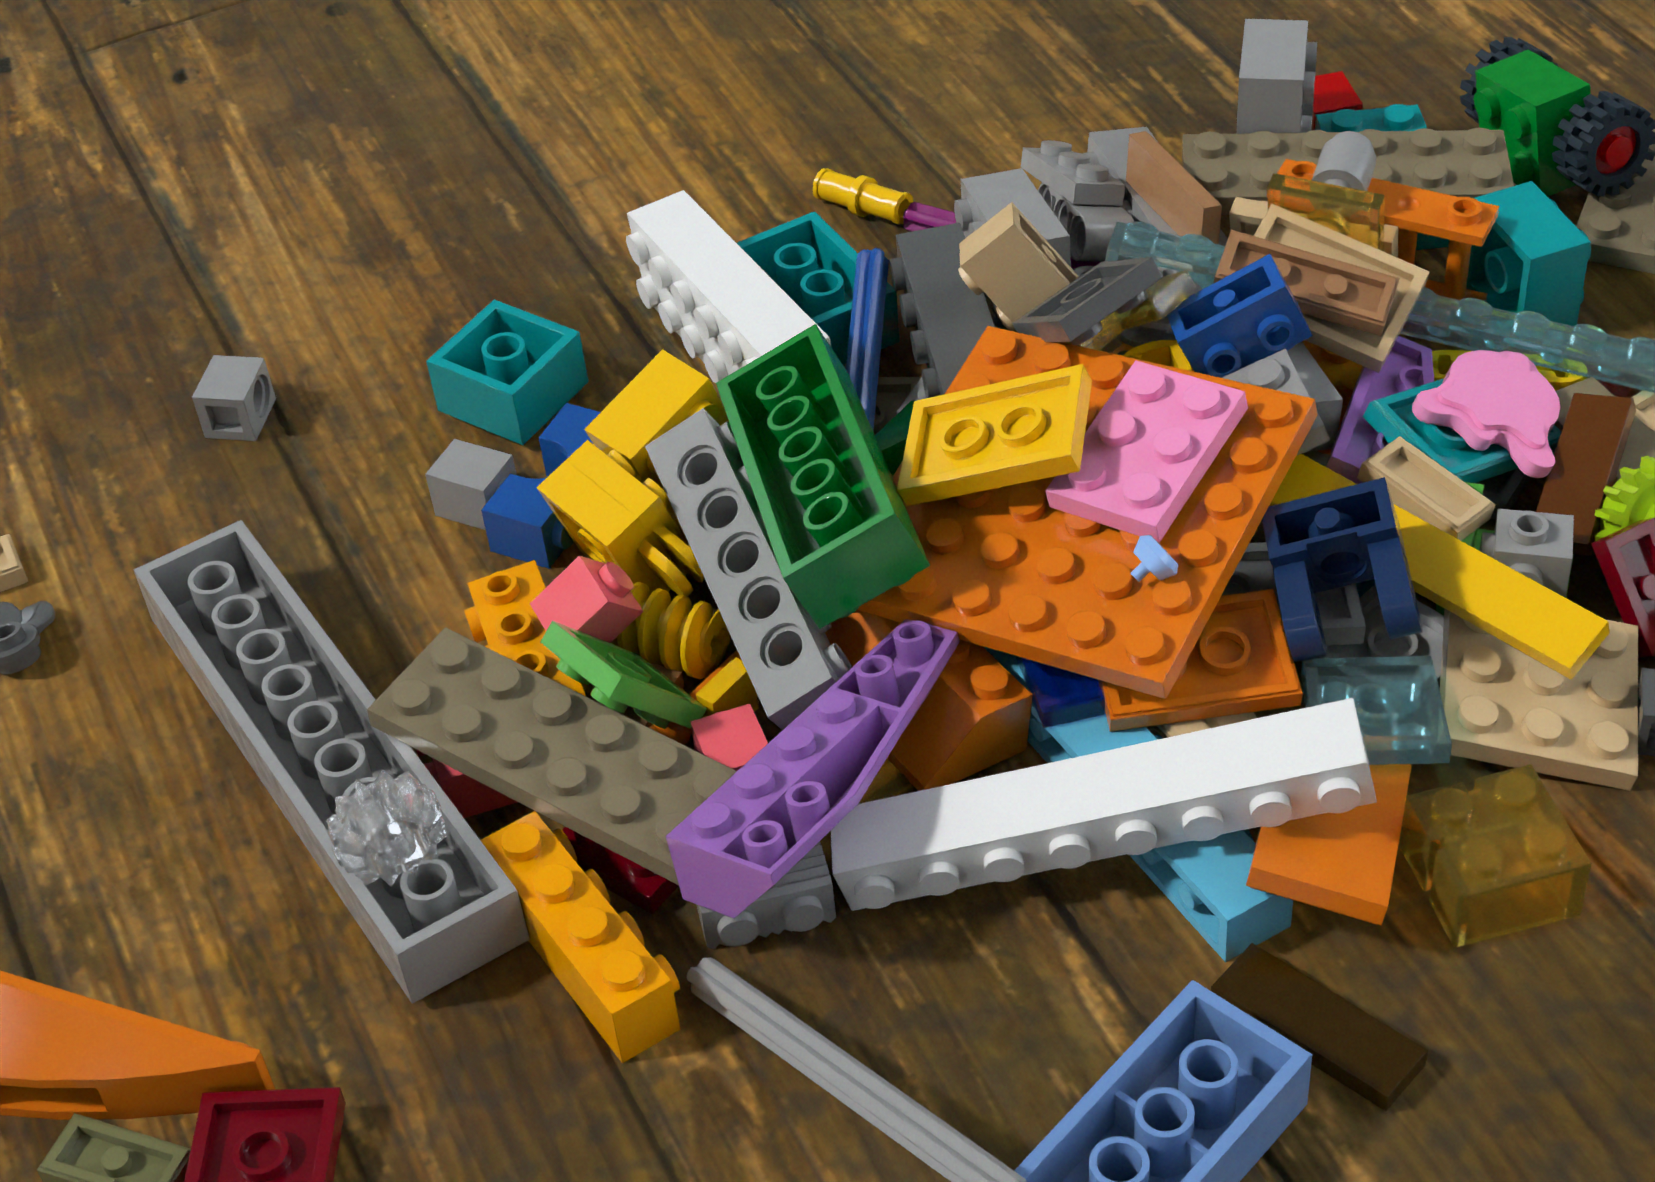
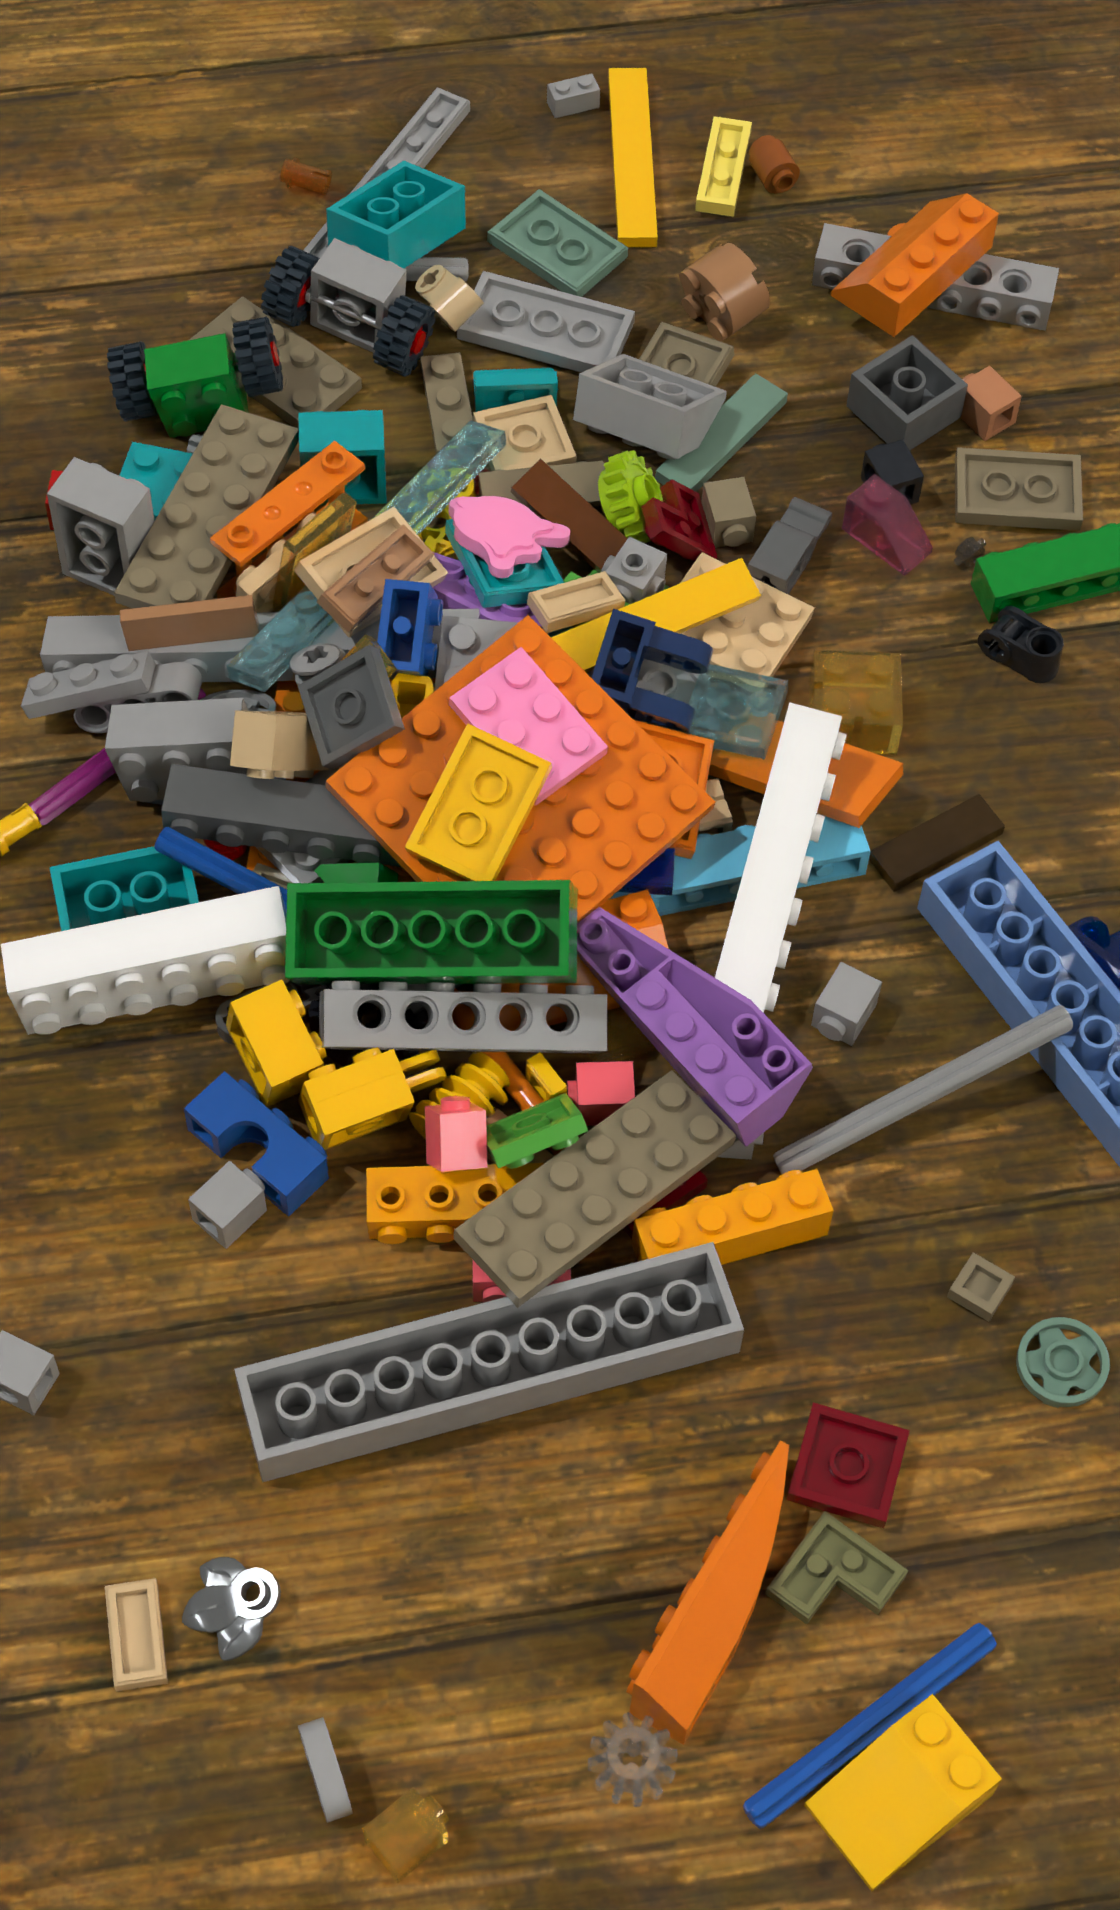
camera: 80 degrees left, 15 degrees up
clear gear [326,769,447,887] -> none
teal brick [426,300,589,445] -> none
light blue rock [1131,535,1178,582] -> none
light grey brick [1310,131,1376,213] -> none
none -> light grey brick [811,962,882,1046]

